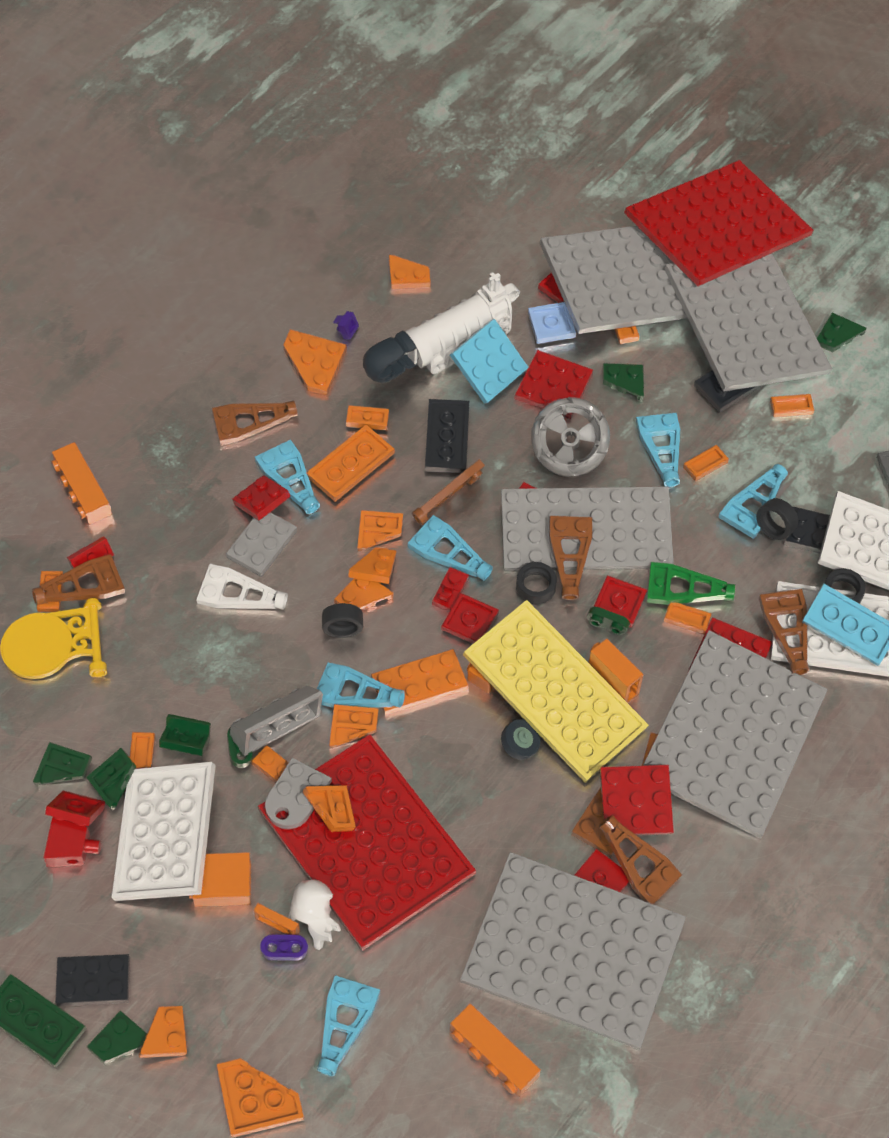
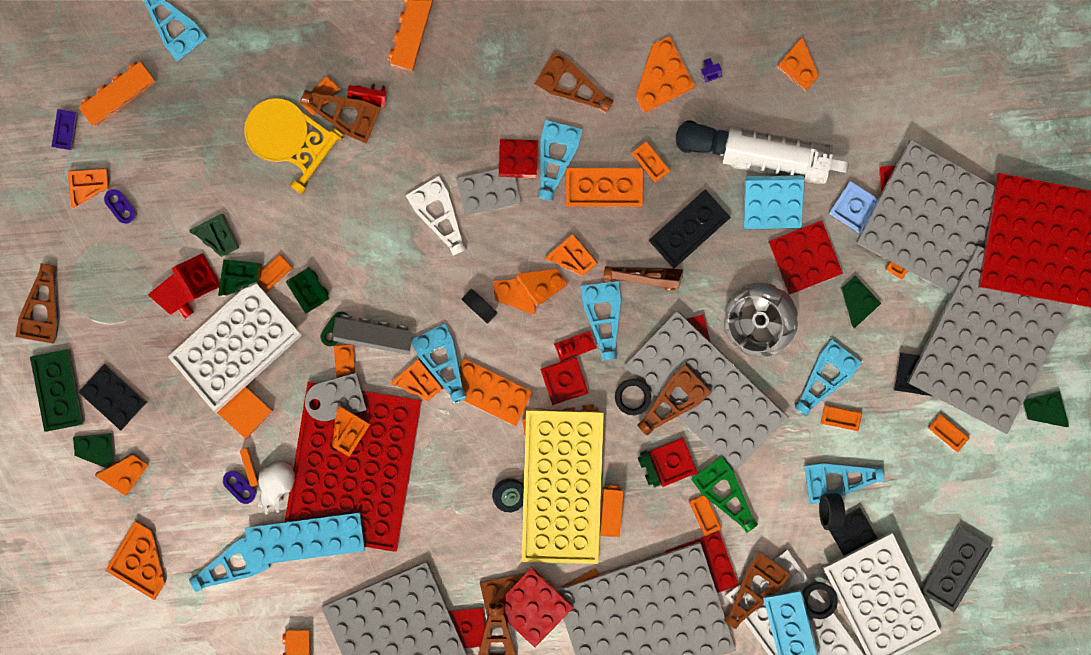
camera: 40 degrees right, 30 degrees up
none -> medium azure plate [245,512,365,566]

